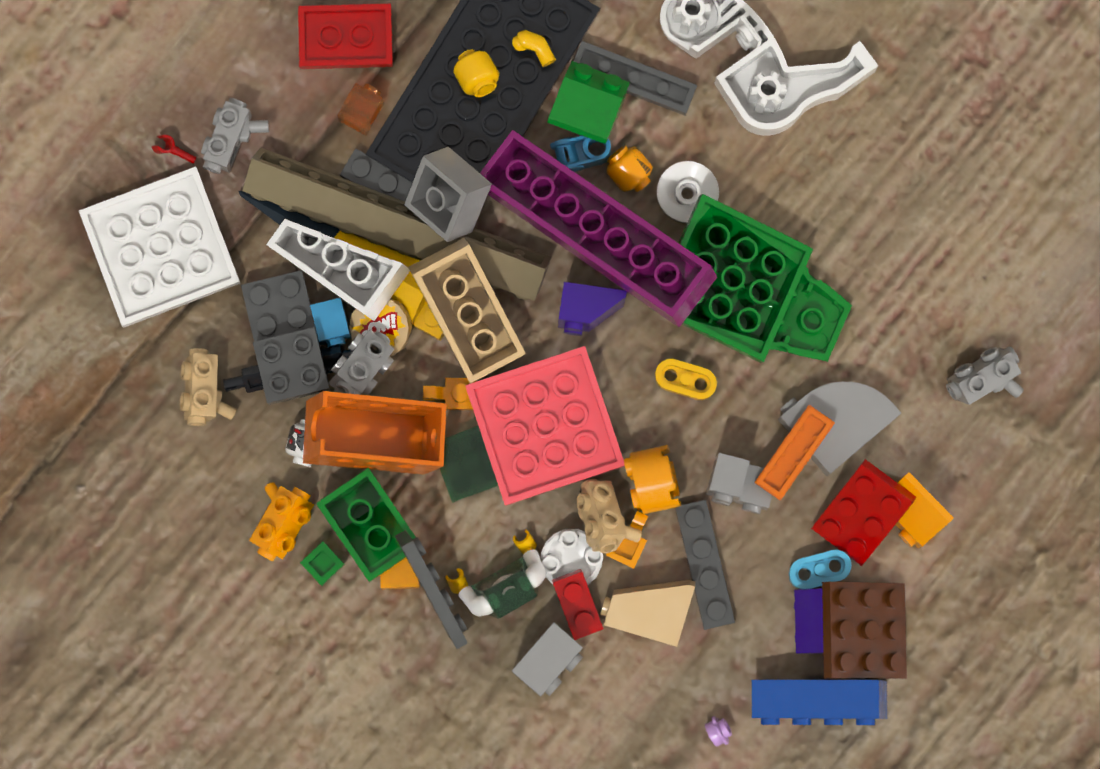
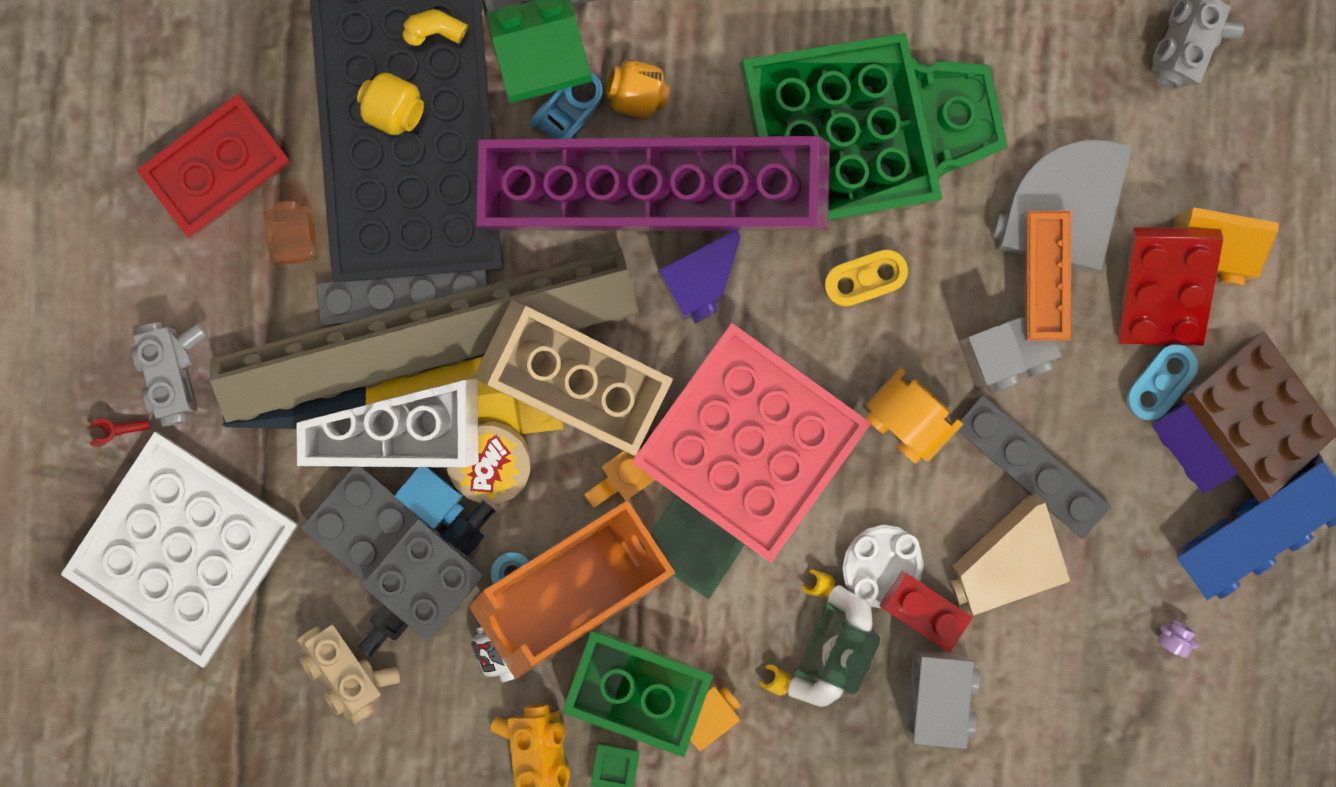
camera: 30 degrees left, 5 degrees up
light grey brick [329,330,394,395] -> none
dark grey plate [395,530,468,649] -> none
light grey brick [404,147,492,242] -> none
tan brick [577,479,642,553] -> none
light orange plate [606,511,648,569] -> none
white dish [657,161,719,223] -> none

